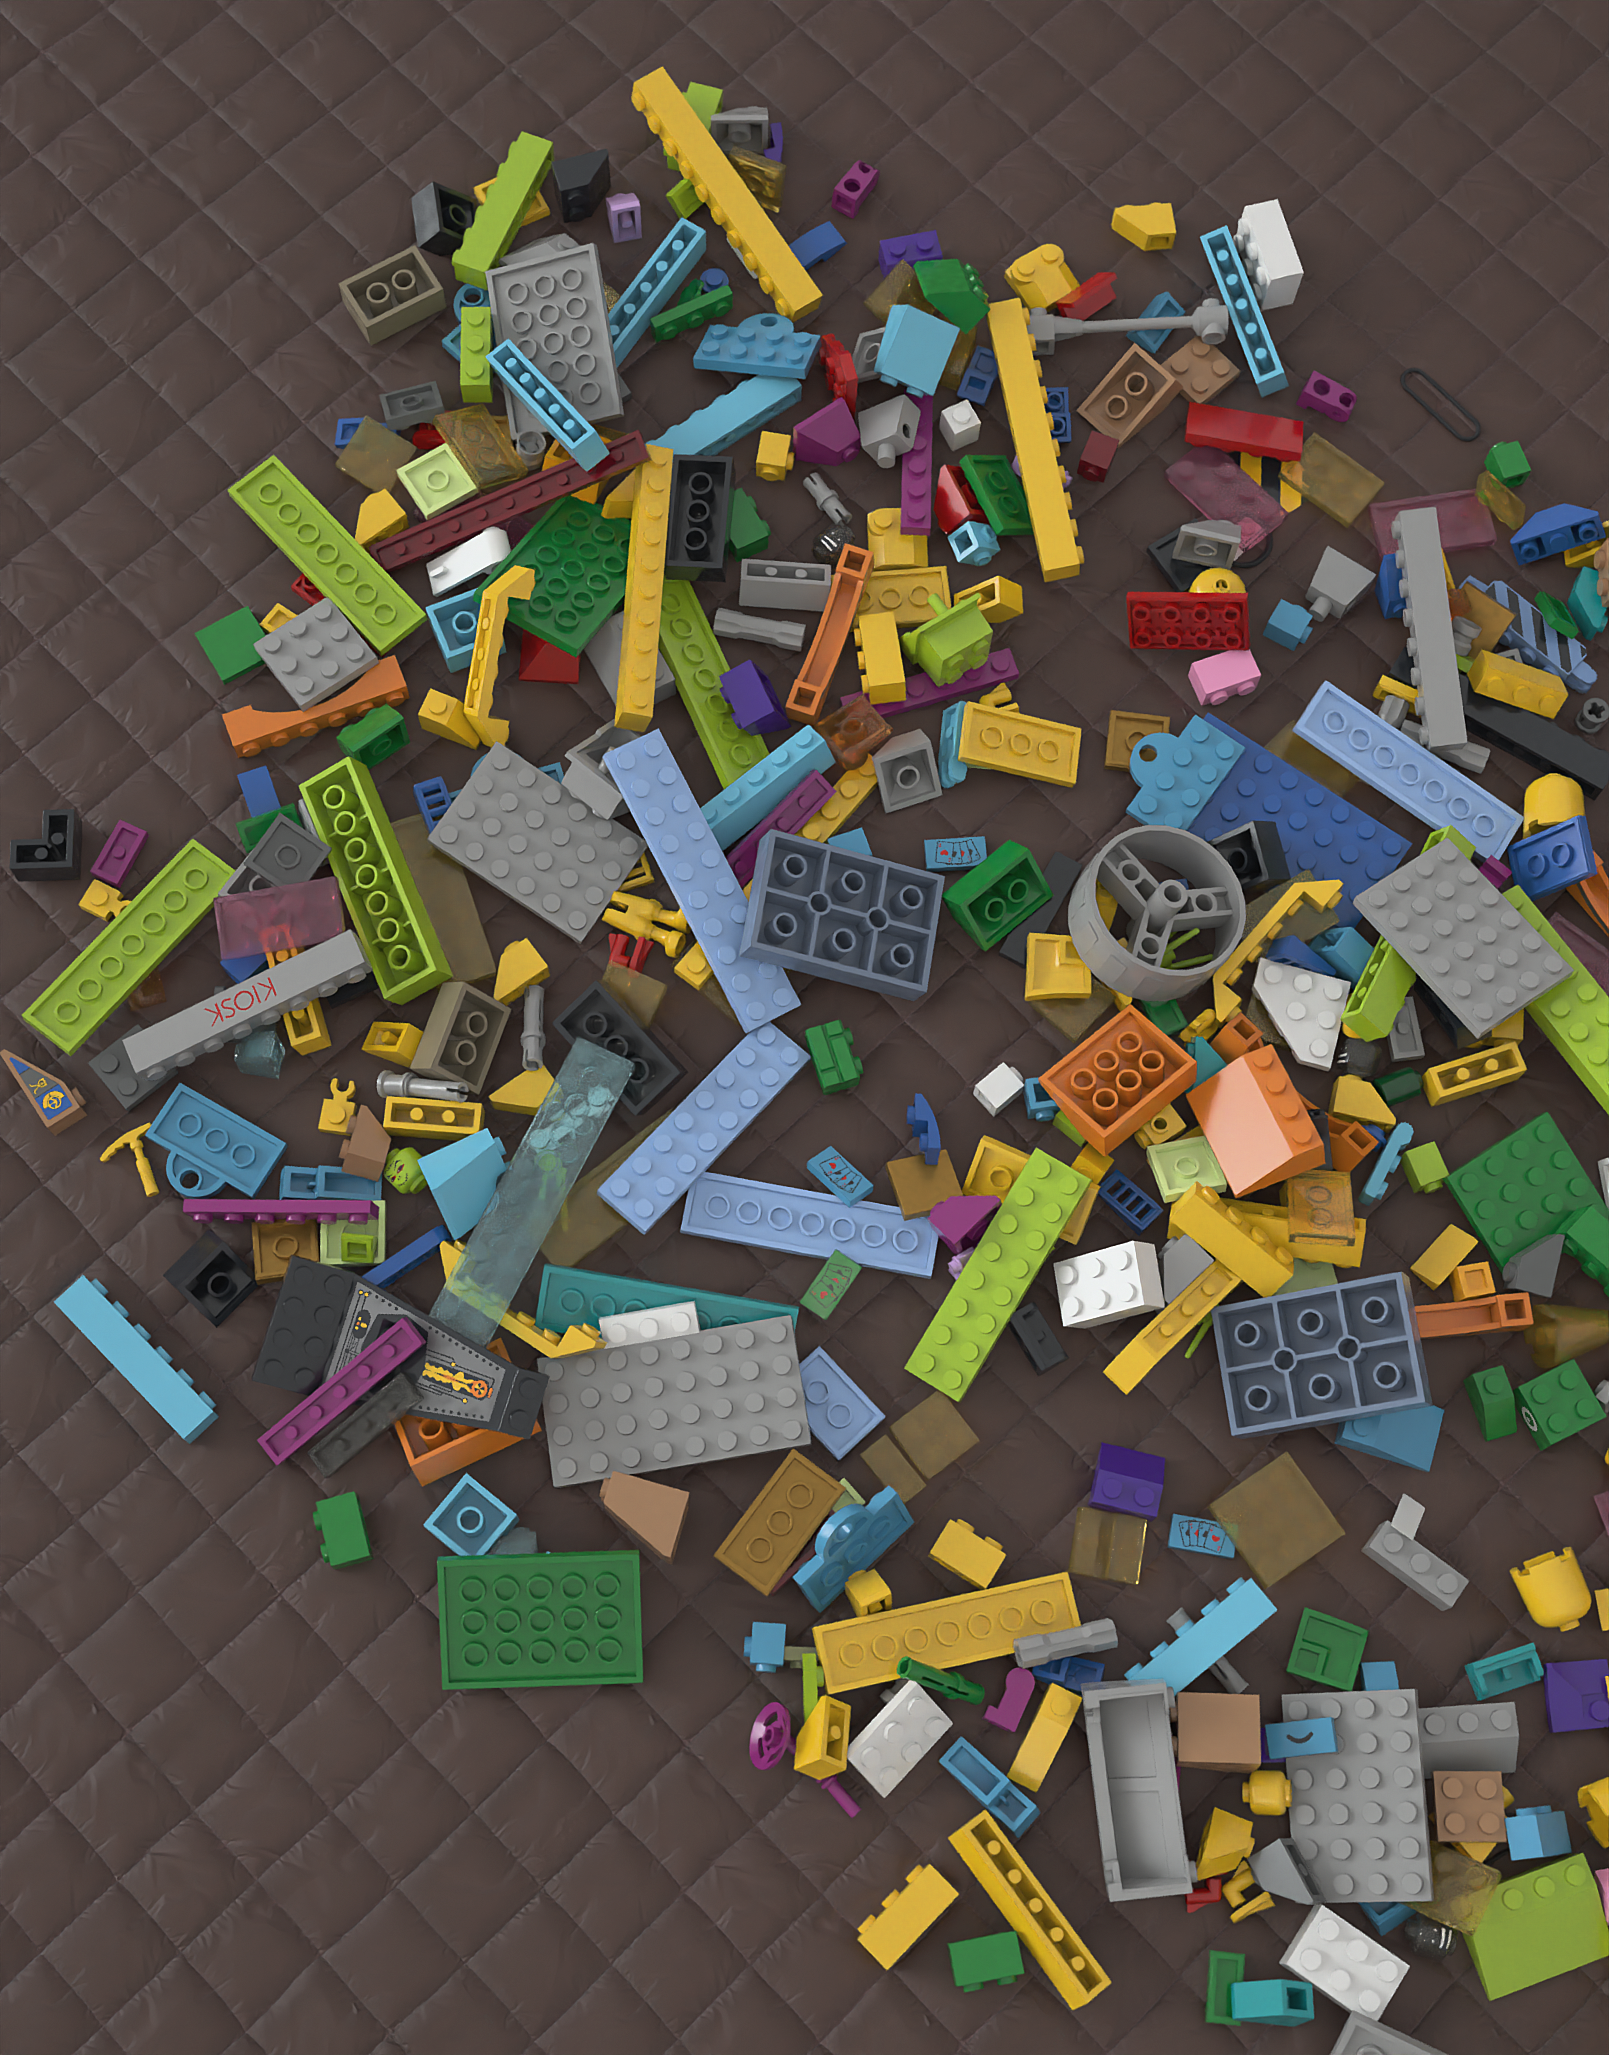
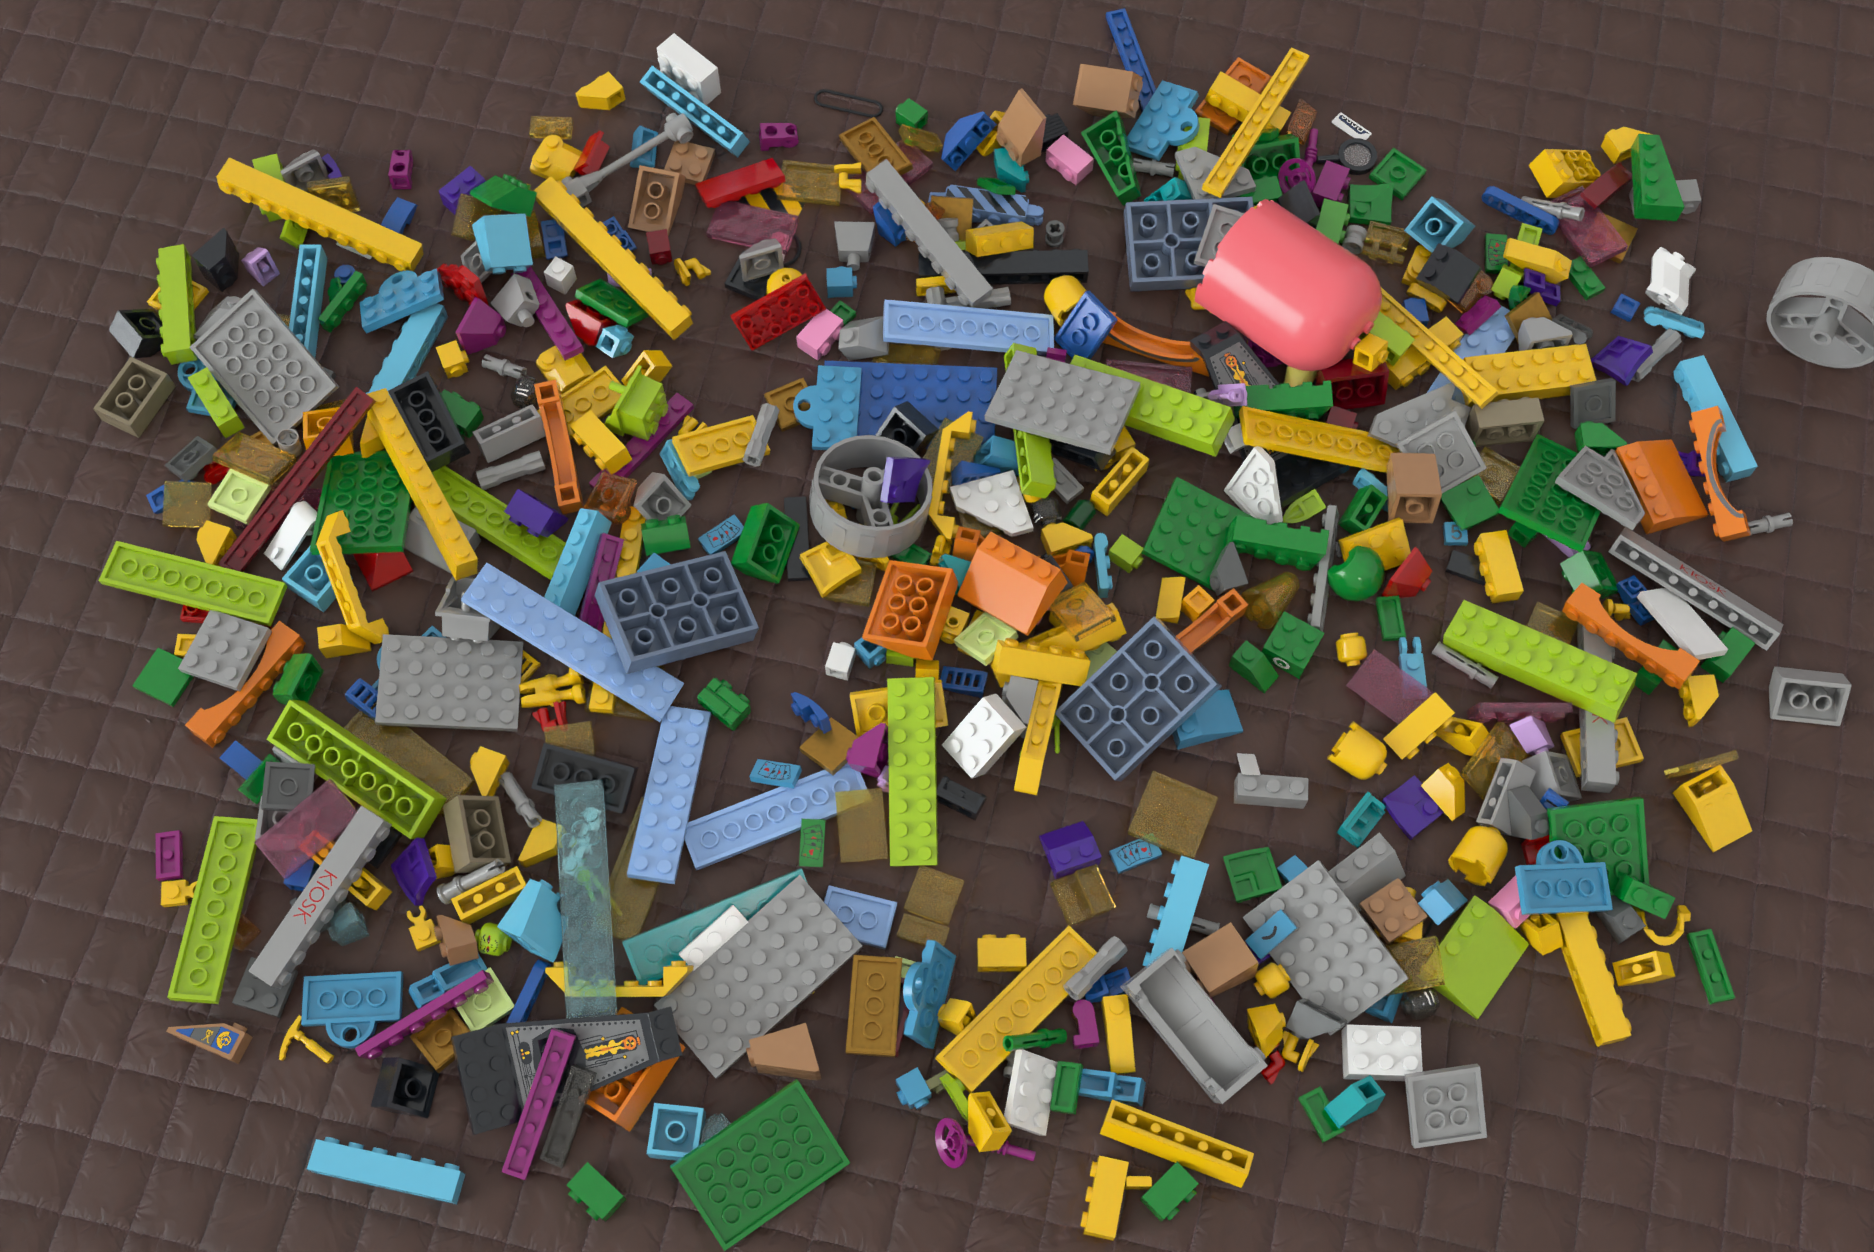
camera: 30 degrees left, 5 degrees down
black brick [9,809,82,882] -> none
lime slope [341,1233,377,1264] -> none
medium azure brick [485,339,610,472] -> none
none -> dark purple plate [391,838,437,906]
none -> clear yellow plate [529,116,573,139]
none -> green brick [641,515,691,556]
none -> yellow piece [674,258,711,286]
none -> light grey axle [743,403,780,467]
none -> green tile [830,300,856,326]
none -> yellow piece [834,162,861,194]
none -> clear yellow plate [835,788,888,863]
none -> light grey slope [838,316,889,361]
none -> pearl gold tile [839,117,913,176]
none -> dark purple plate [880,457,930,503]
none -> green tile [1050,1061,1083,1114]
none -> yellow tile [1124,1176,1152,1190]

